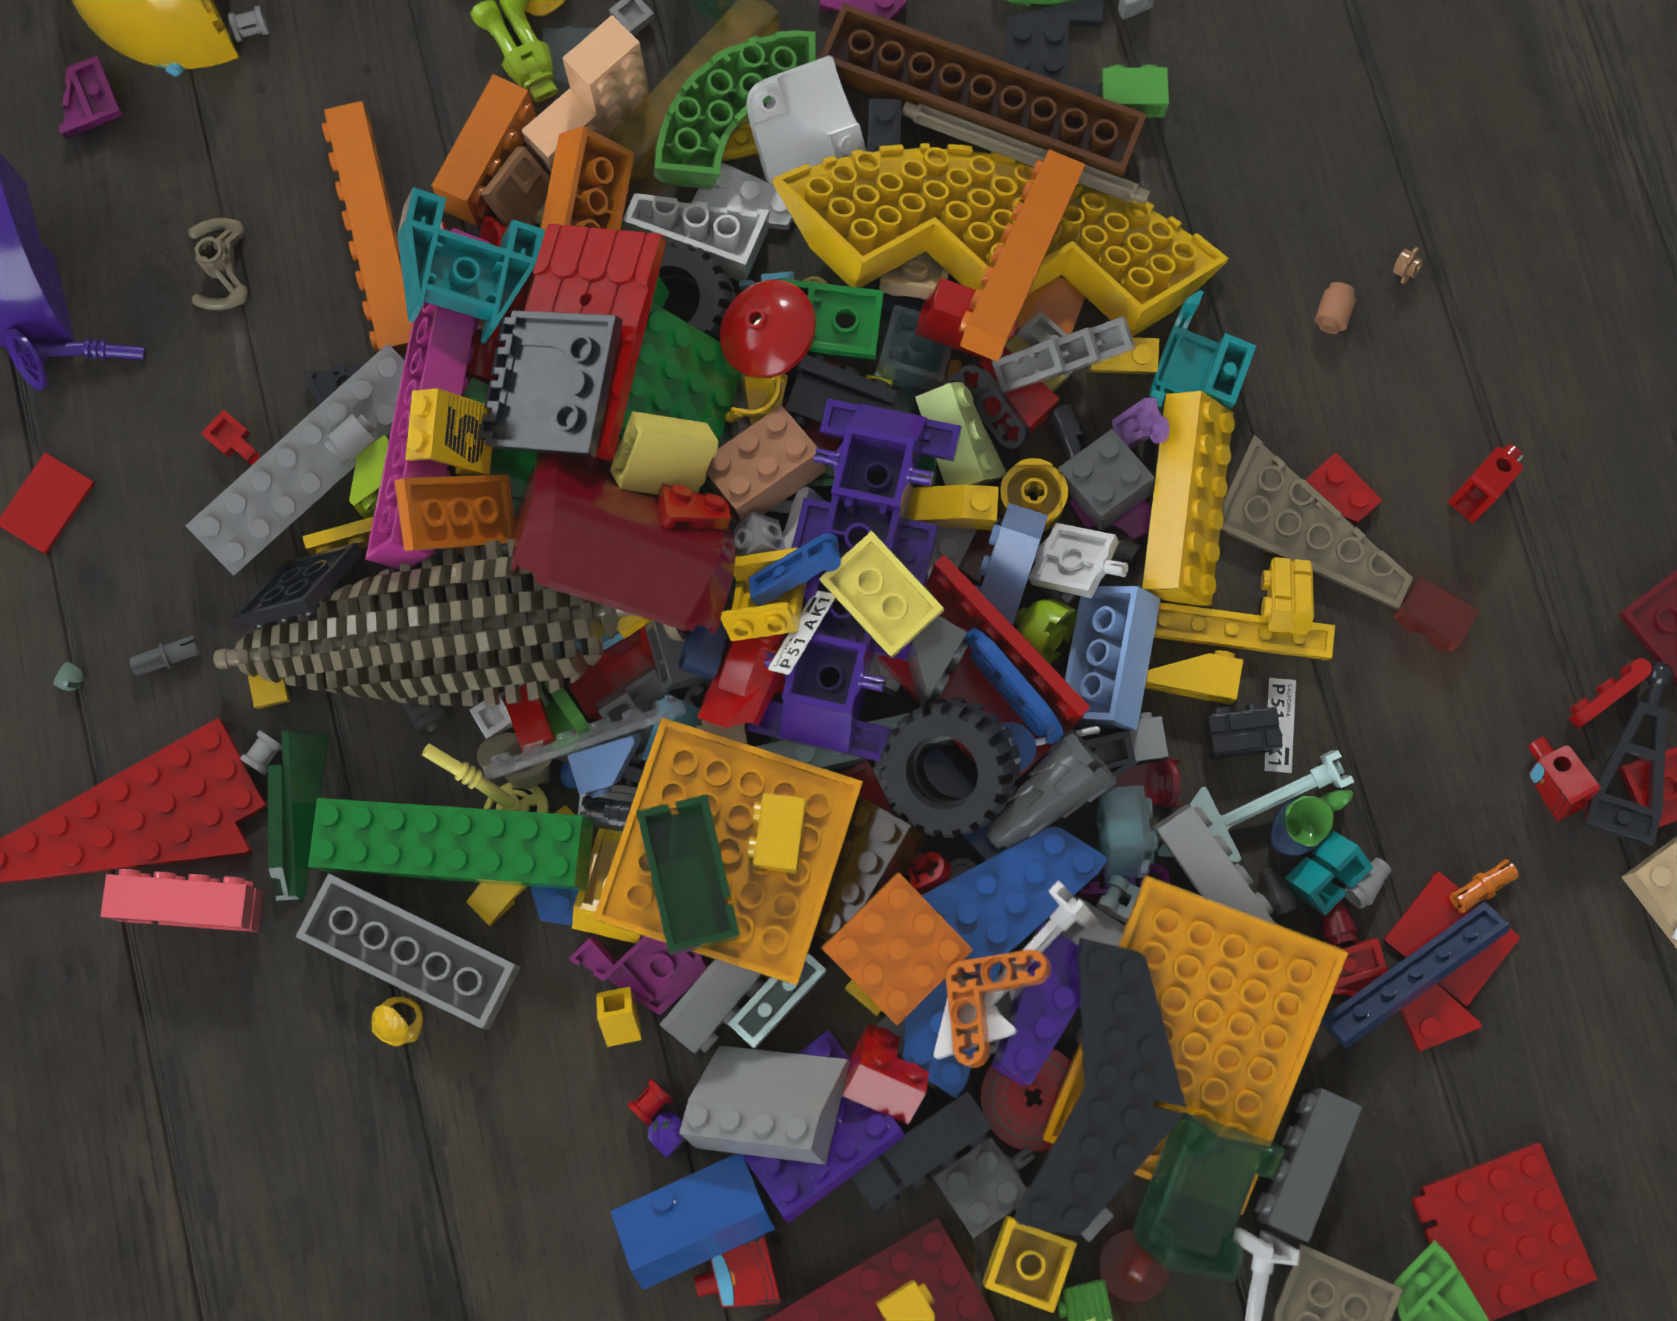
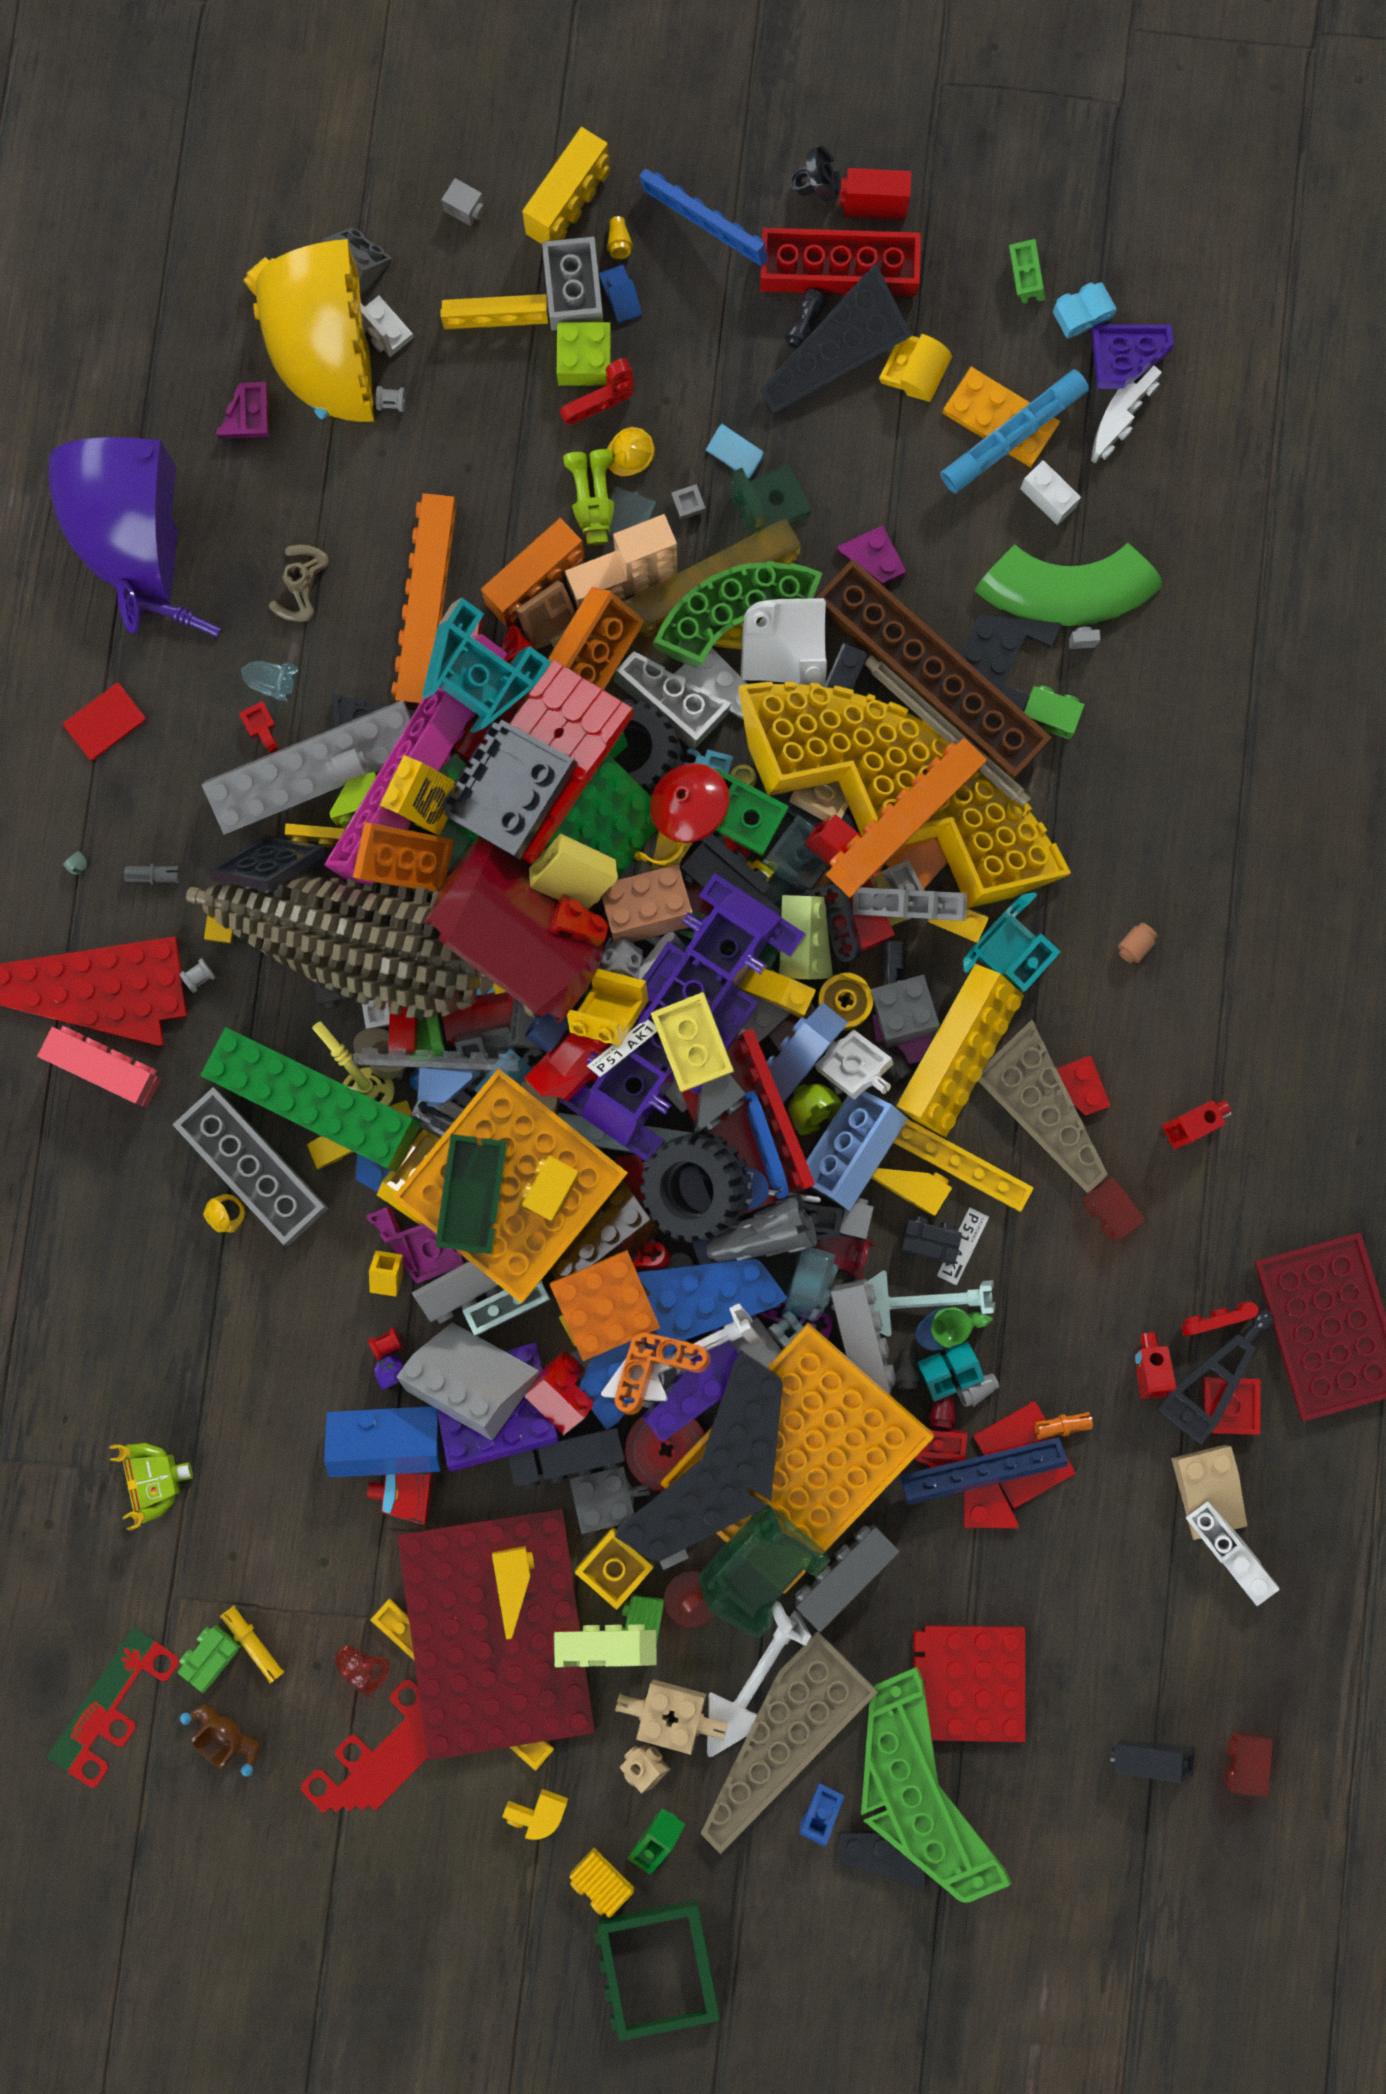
camera: 20 degrees right, 5 degrees up
dark green wedge [268,730,329,901] -> none
blue plate [749,533,841,606] -> none
medium lavender hinge [1112,398,1170,450] -> none
yellow brick [1261,557,1314,635] -> none
medium nougat plate [1393,247,1423,284] -> none
none -> clear light blue piece [241,661,298,701]

